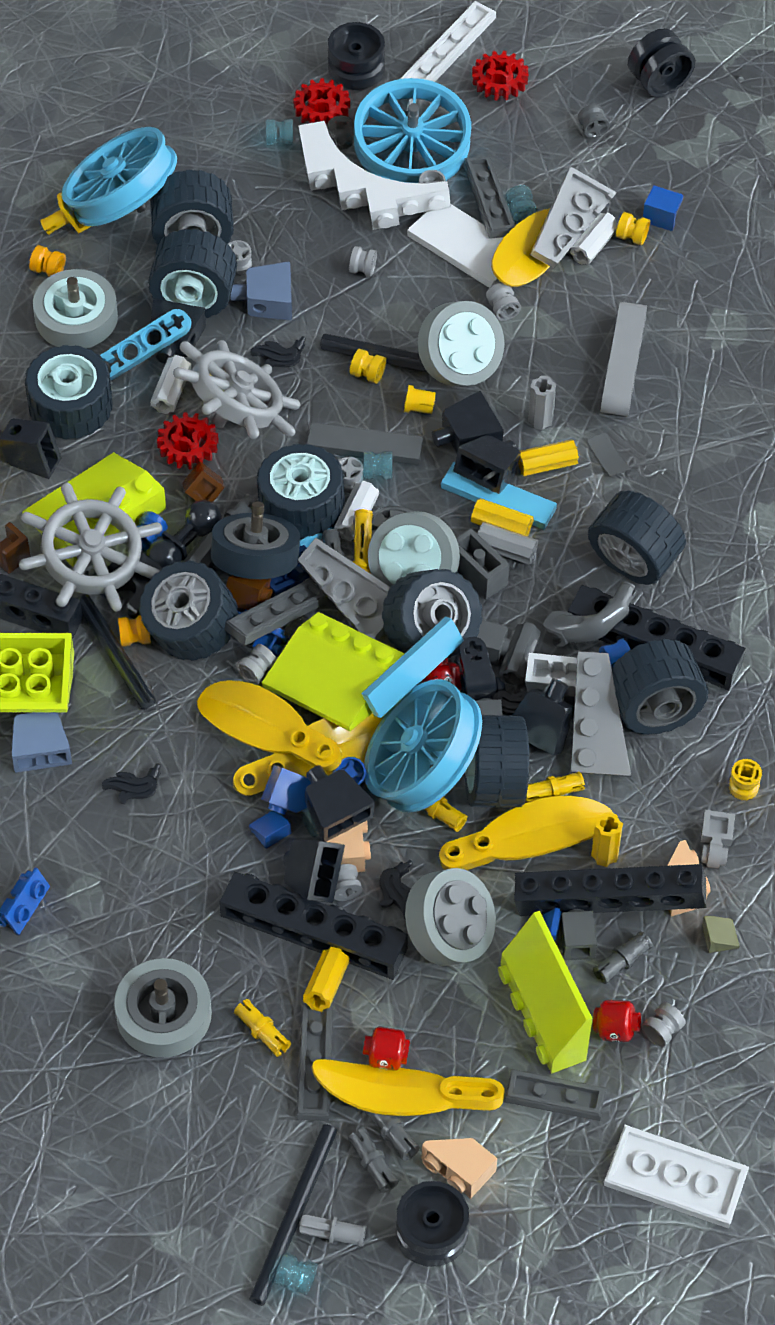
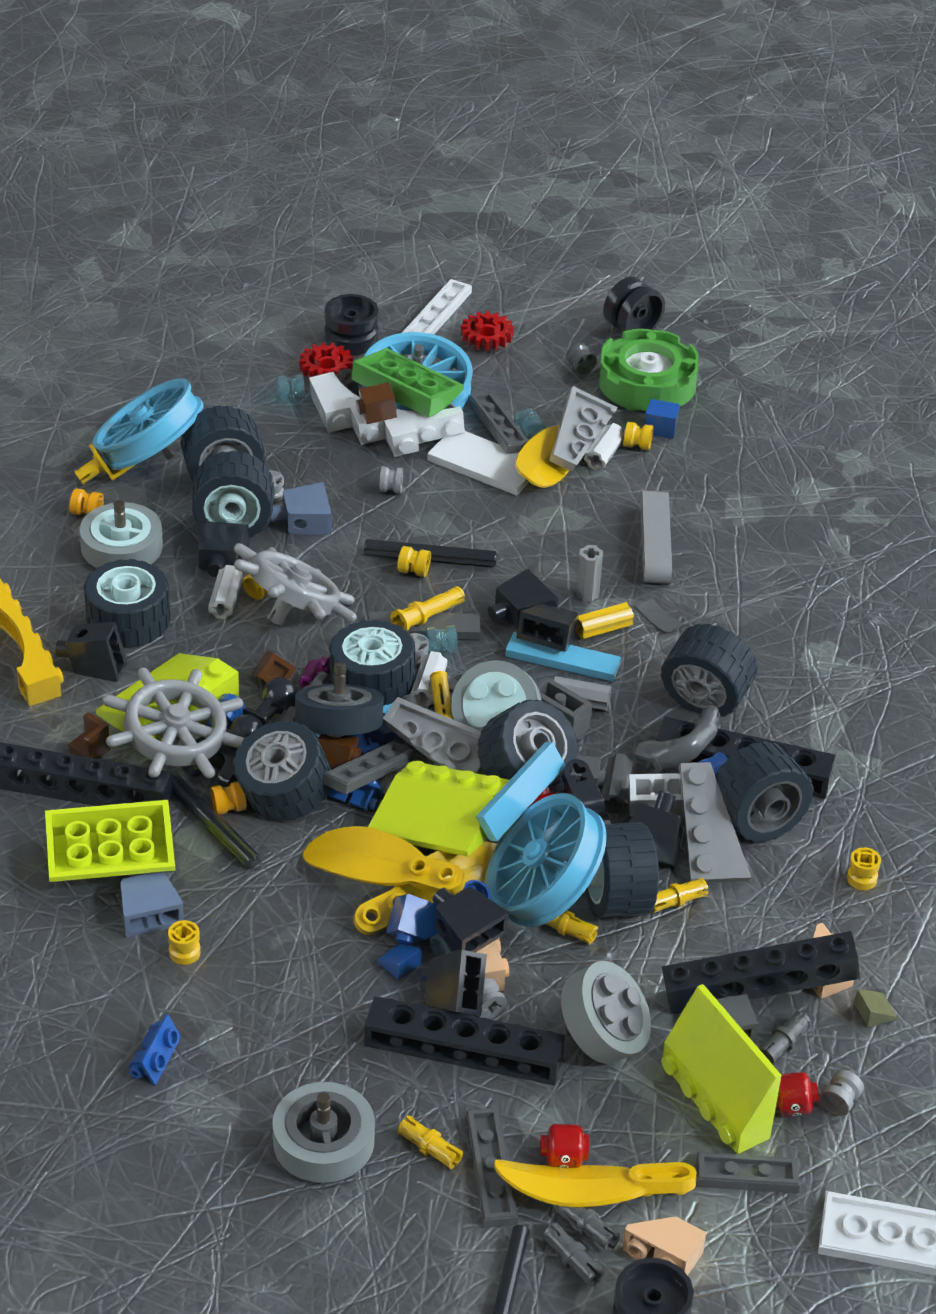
camera: 10 degrees left, 15 degrees down
medium azure beam [100,309,192,380] -> none
black piece [102,763,161,804] -> none
red gear [157,412,219,470] -> none
light grey wheel [236,644,277,685] -> none
black piece [250,336,306,367] -> none
yellow axle [303,947,349,1012] -> none
black piece [379,860,413,920] -> none
yellow bush [404,385,436,414] -> none
wheel [418,301,504,386] -> none
yellow plant [439,796,614,870] -> none
yellow axle [471,498,534,536] -> none
light grey wheel [486,282,521,321] -> none
yellow axle [591,812,623,867] -> none
light grey plate [700,810,735,869] -> none
none -> yellow wheel [168,920,201,965]
none -> magenta arm [299,656,330,688]
none -> bright green slope [351,348,464,418]
none -> reddish brown brick [356,382,397,424]
none -> yellow pin [390,586,465,631]
none -> bright green piece [599,329,699,412]

